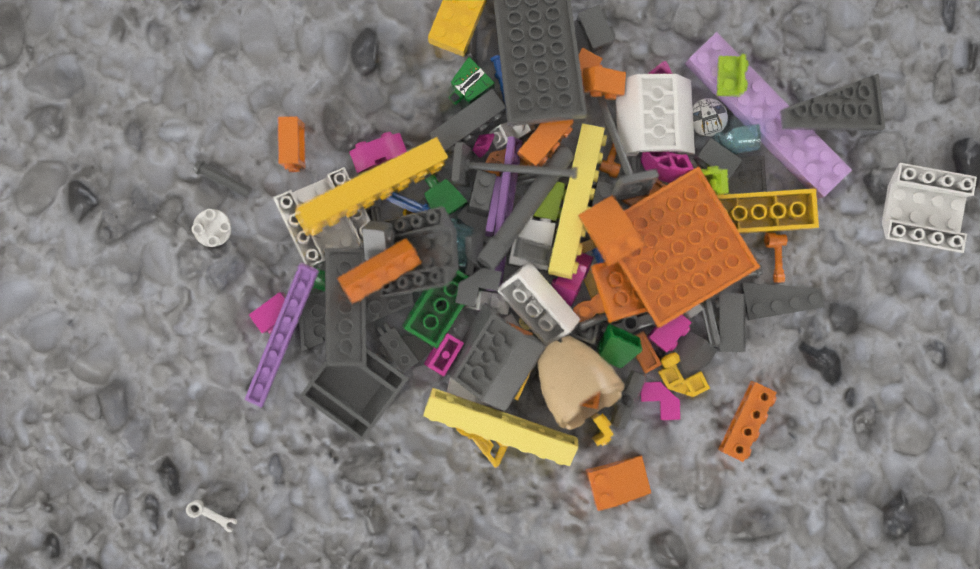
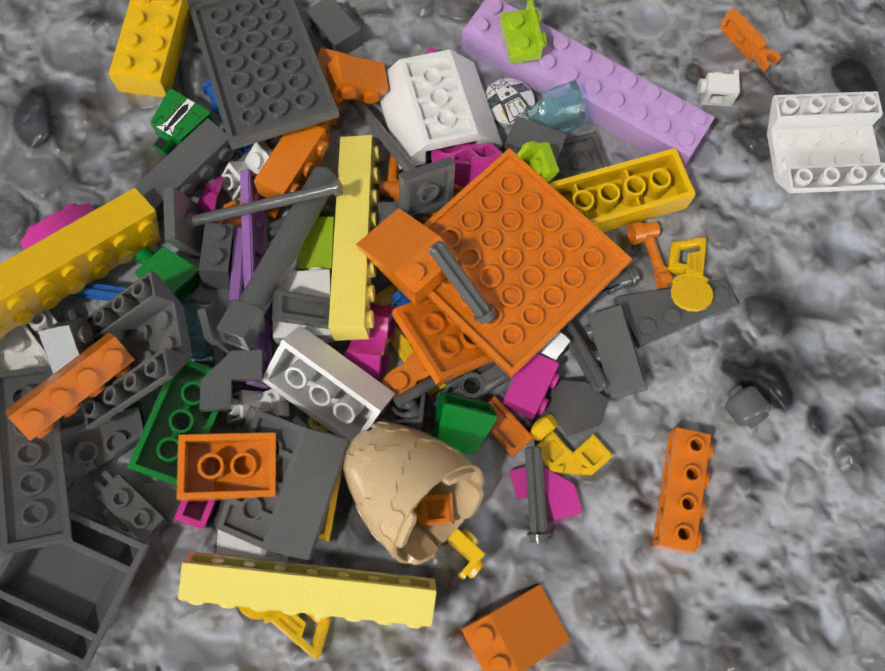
camera: 20 degrees left, 15 degrees down
dark grey piece [610,369,648,429] -> none
dark grey wing [780,73,885,131] -> none
none -> orange slope [177,433,276,501]
none -> dark grey axle [428,241,496,324]
none -> dark grey axle [525,446,551,543]
none -> yellow piece [668,237,714,312]
none -> white brick [697,70,740,107]
none -> orange plate [719,7,781,71]
none -> dark grey head [725,385,770,429]

